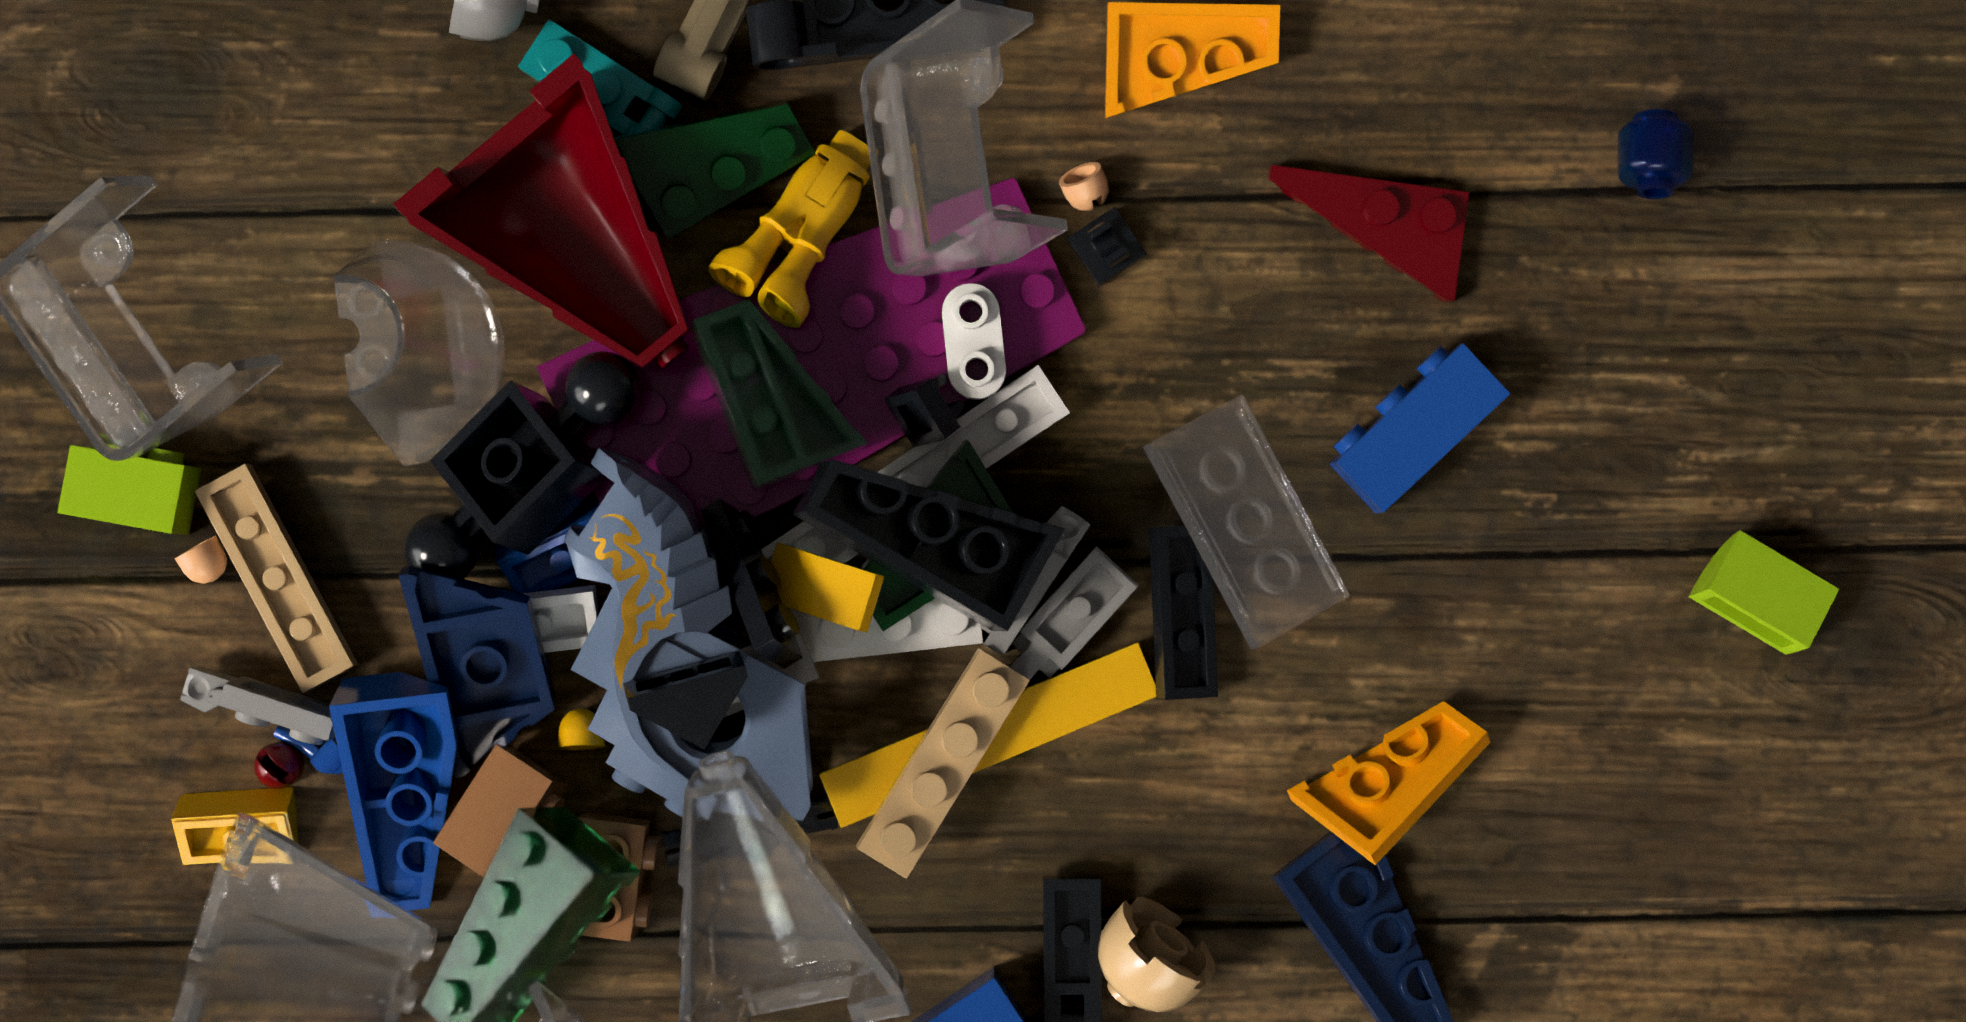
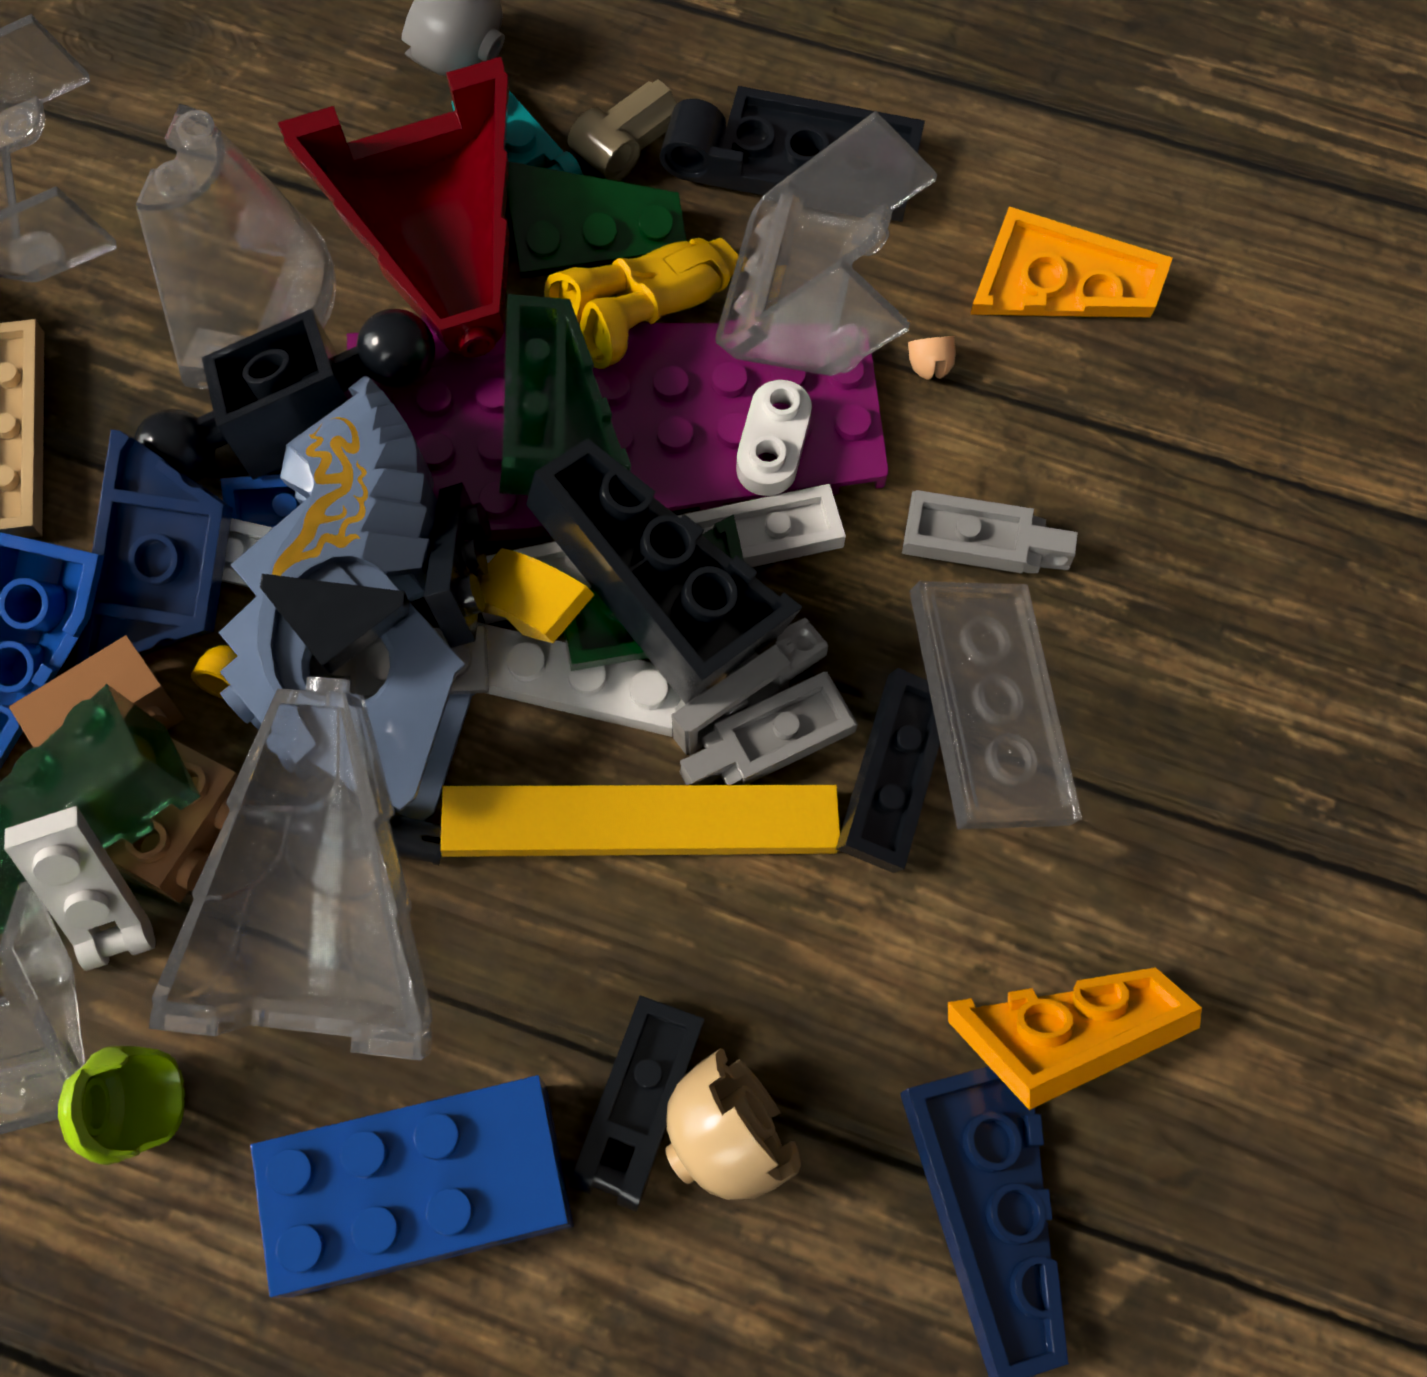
camera: 25 degrees right, 20 degrees down
tan plate [856,648,1030,879] -> none
black tile [884,375,964,447] -> none
black tile [1067,207,1146,287] -> none
dark red wing [1267,165,1469,303] -> none
blue brick [1329,343,1510,514] -> none
none -> white plate [4,805,156,971]
none -> light grey hinge [902,490,1078,574]

